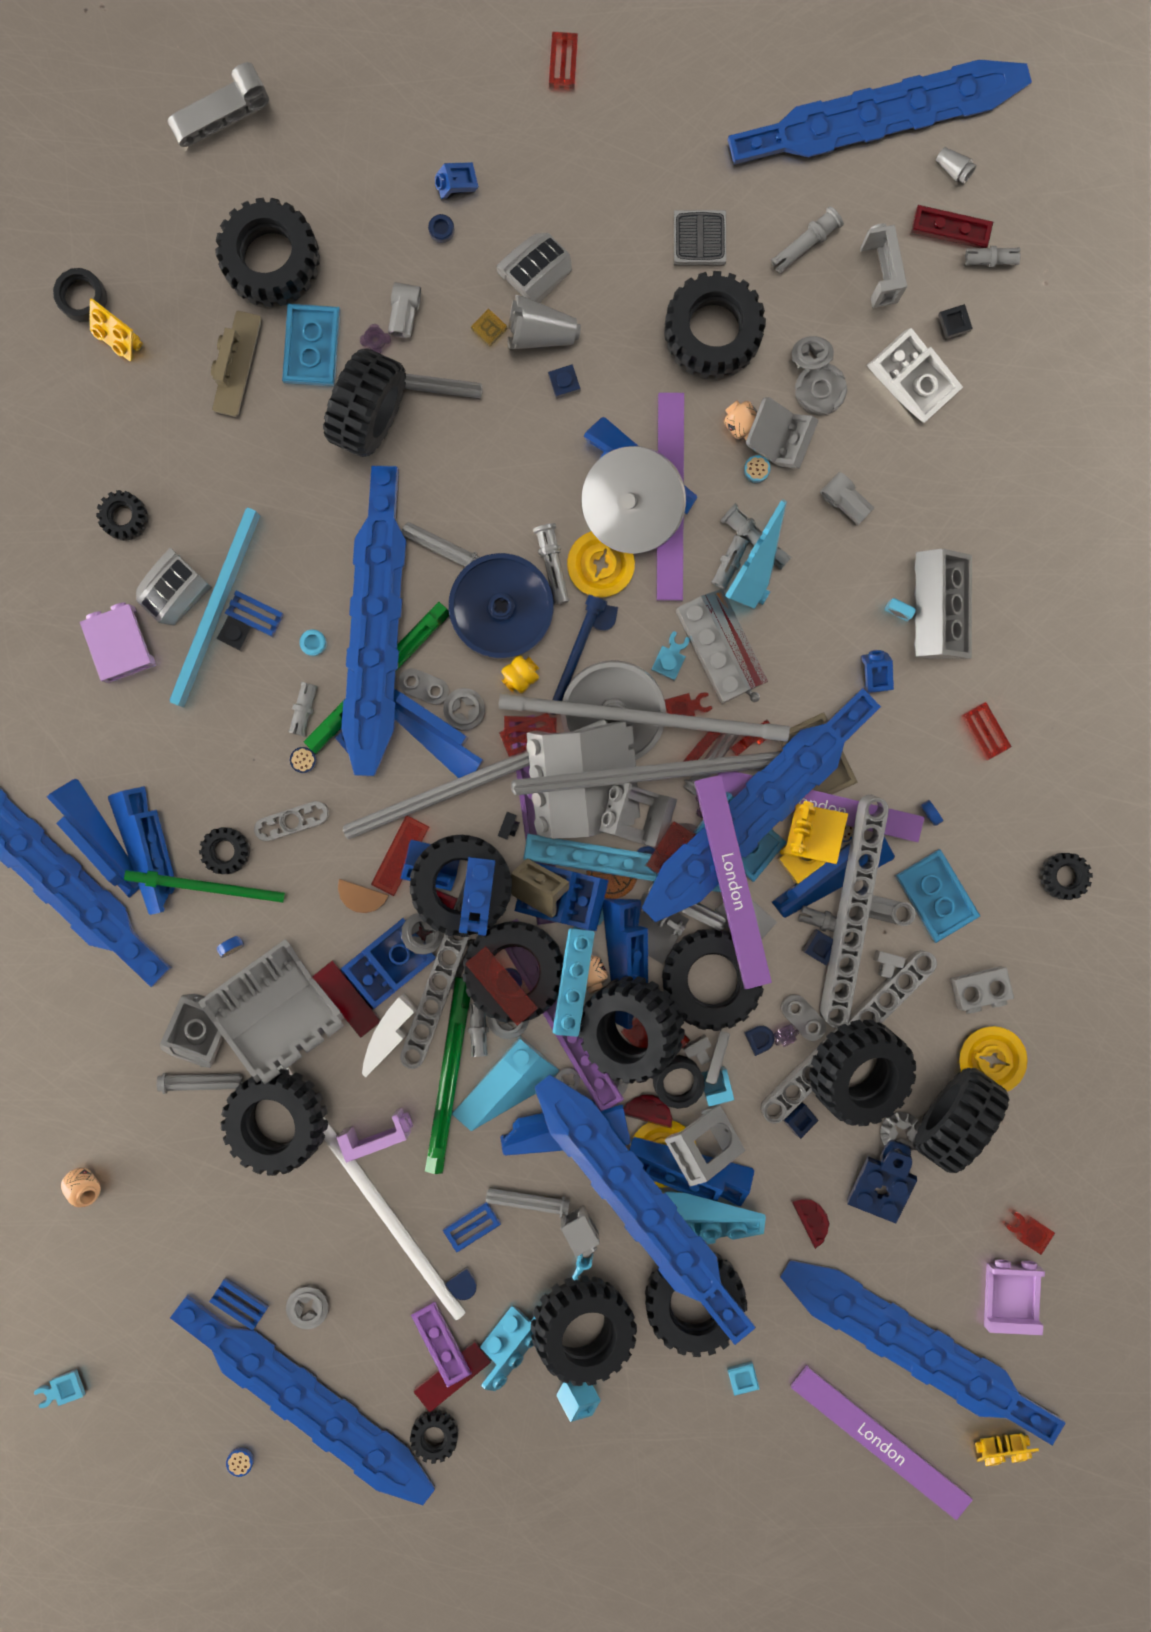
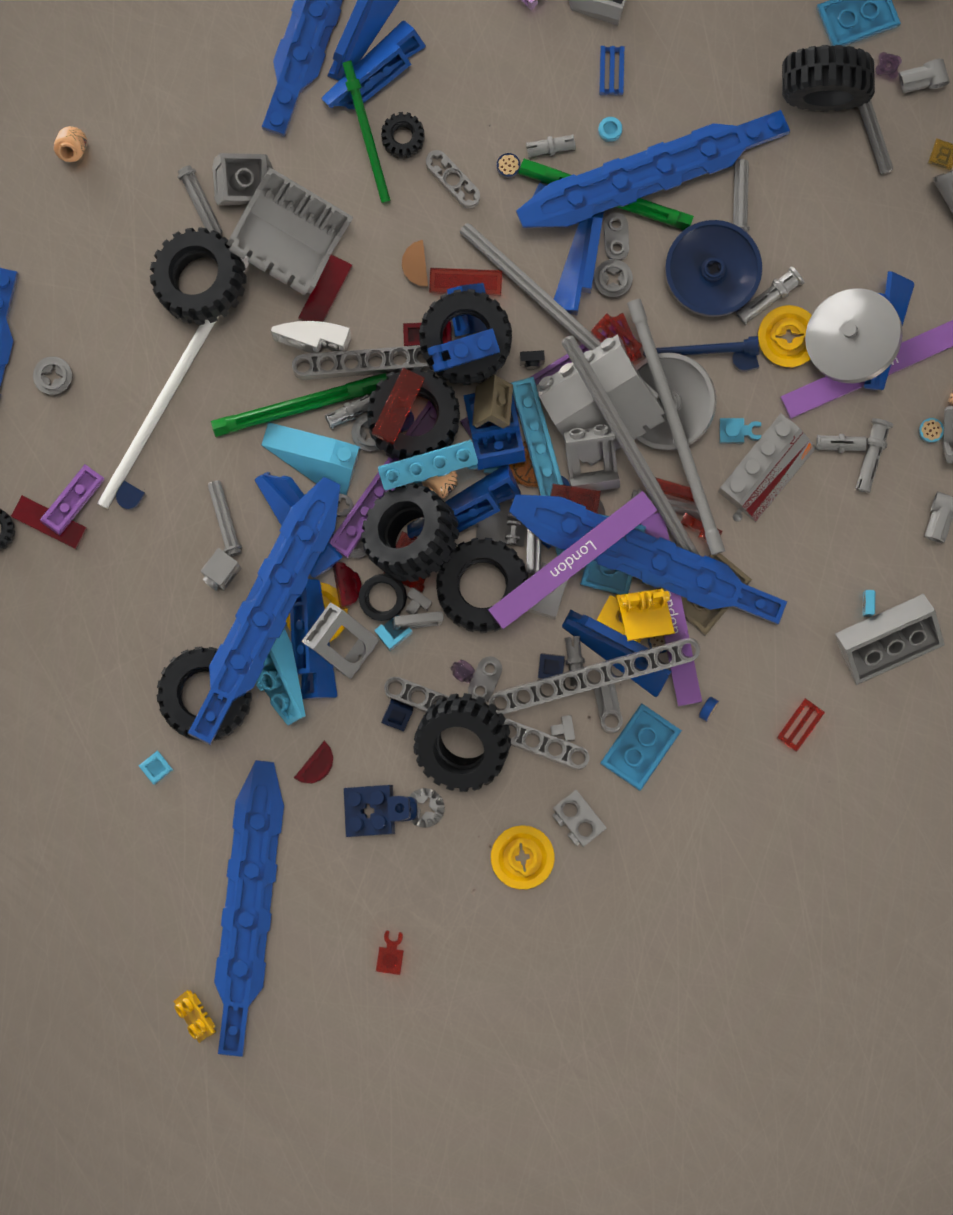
camera: 65 degrees right, 5 degrees down
medium azure tile [169,507,260,708] -> none
blue tile [209,1278,269,1331] -> none
blue tile [216,936,244,958] -> none
black plate [217,616,253,652] -> none
lavender panel [337,1108,413,1163] -> none
blue slope [341,918,436,1010] -> none
light grey gear [401,913,443,955] -> none
blue tile [443,1202,501,1253] -> none
medium azure bracket [480,1306,536,1391] -> none
yellow piece [501,655,540,694] -> none
black tyre [530,1275,637,1386] -> none
dark blue plate [548,364,581,399] -> none
medium azure panel [557,1381,601,1422] -> none
medium azure hand [572,1253,594,1280] -> none
clear red plate [665,692,712,717] -> none
medium azure wedge [725,499,787,609] -> none
dark blue tile [744,1025,775,1056] -> none
medium lavender tile [791,1365,973,1520] -> none
blue bracket [862,650,894,693] -> none
black tyre [914,1068,1010,1173] -> none
lavender panel [984,1259,1045,1335] -> none
black tyre [1040,853,1093,900] -> none

